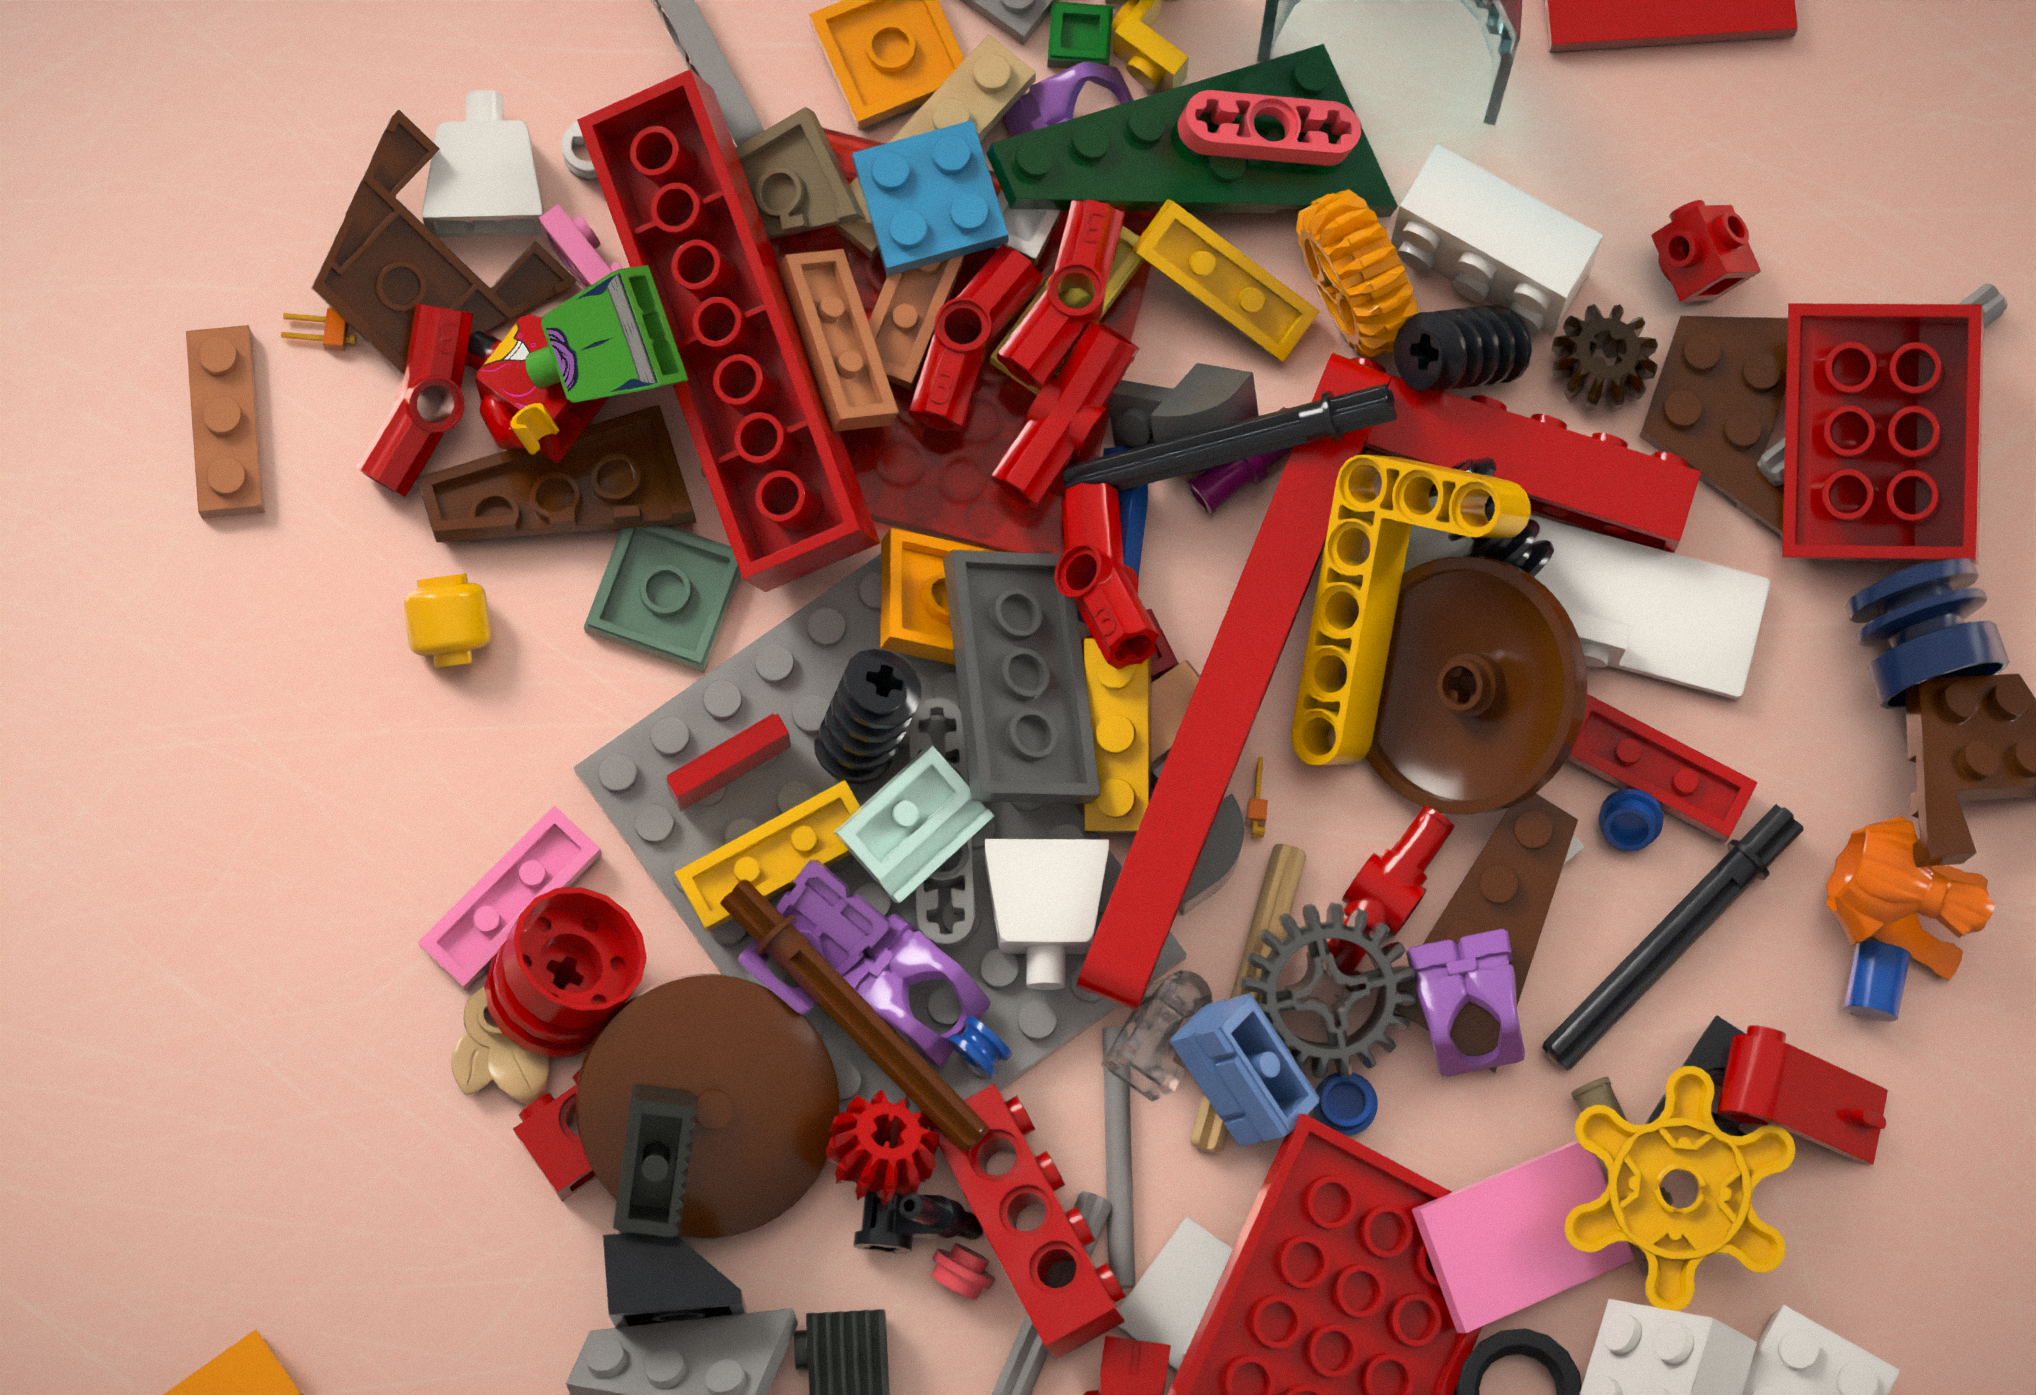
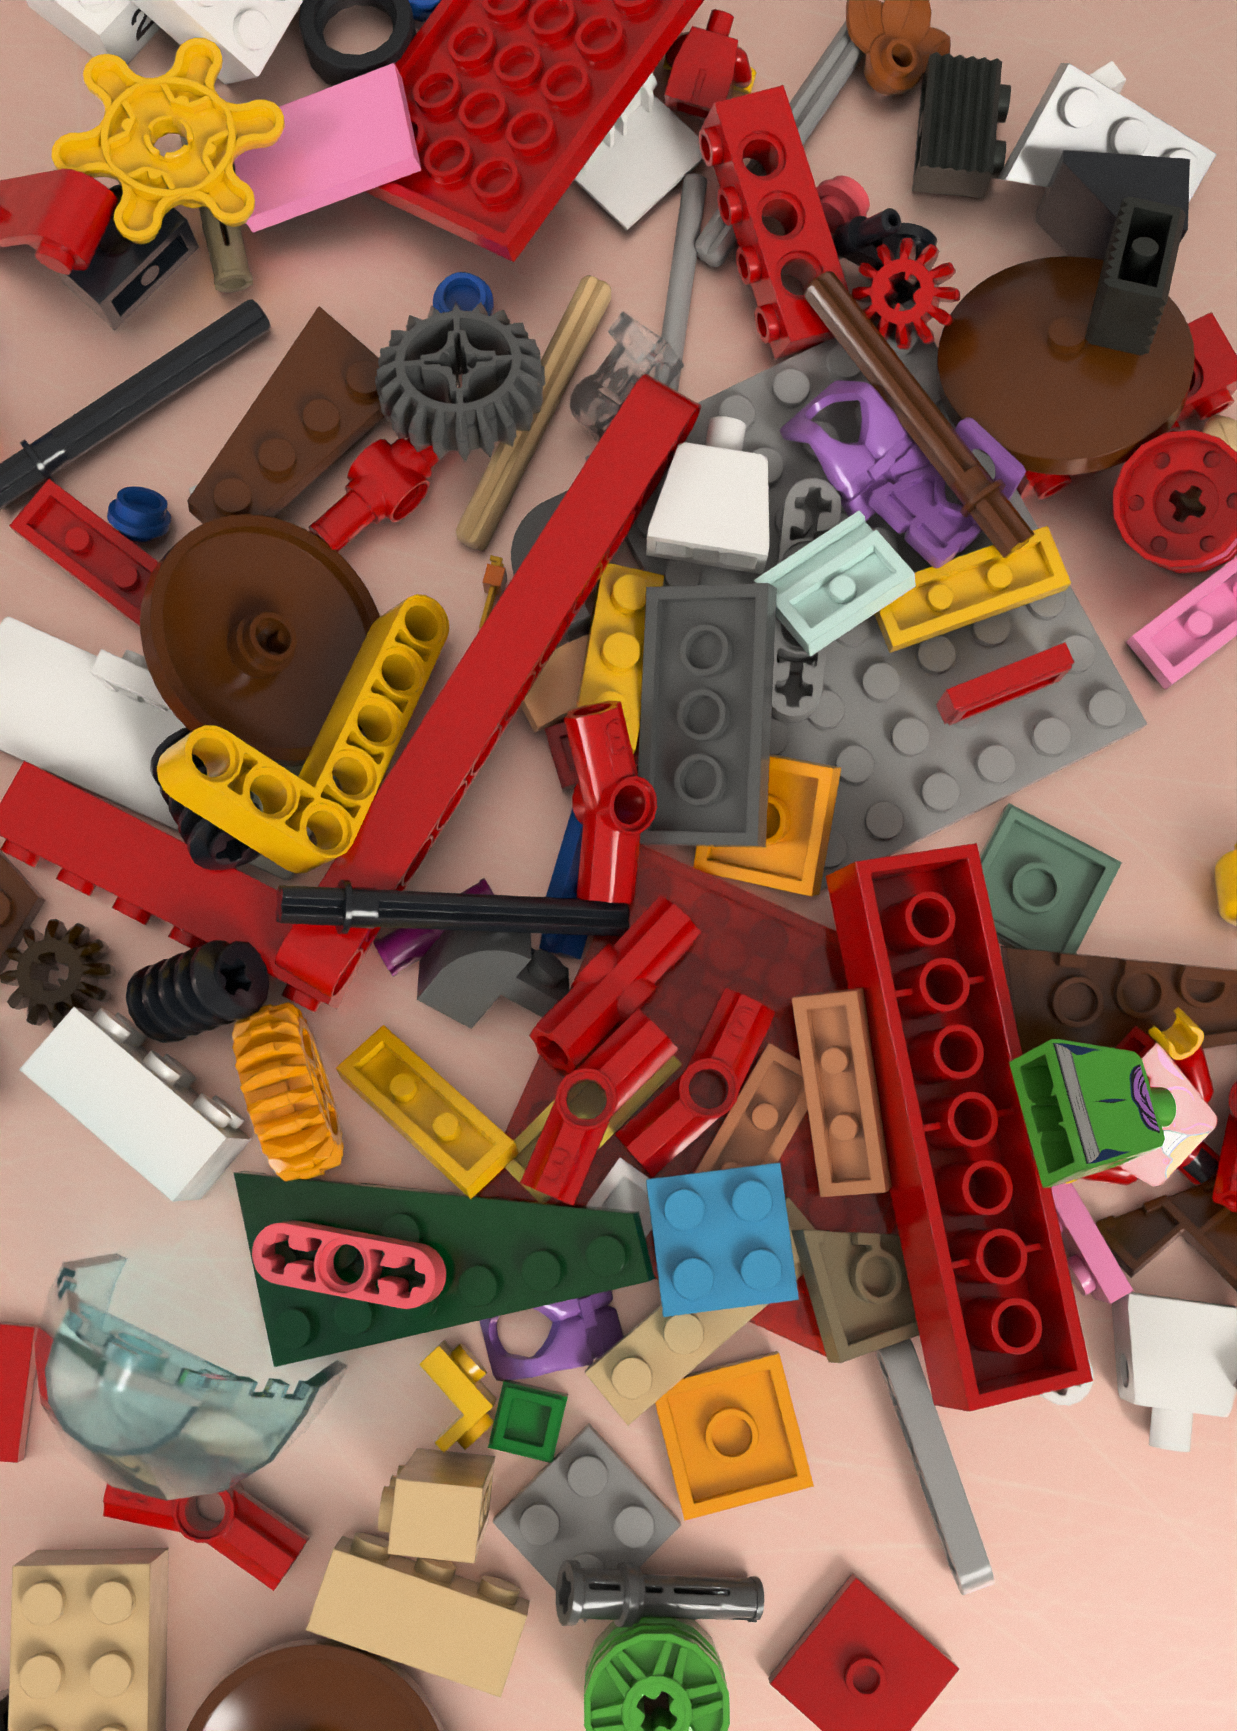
camera: 170 degrees left, 5 degrees up
black piece [814,649,921,784] -> none
blue bush [948,1016,1012,1079] -> none
medium blue brick [1170,993,1320,1147] -> none
medium lavender piece [1406,928,1525,1077] -> none

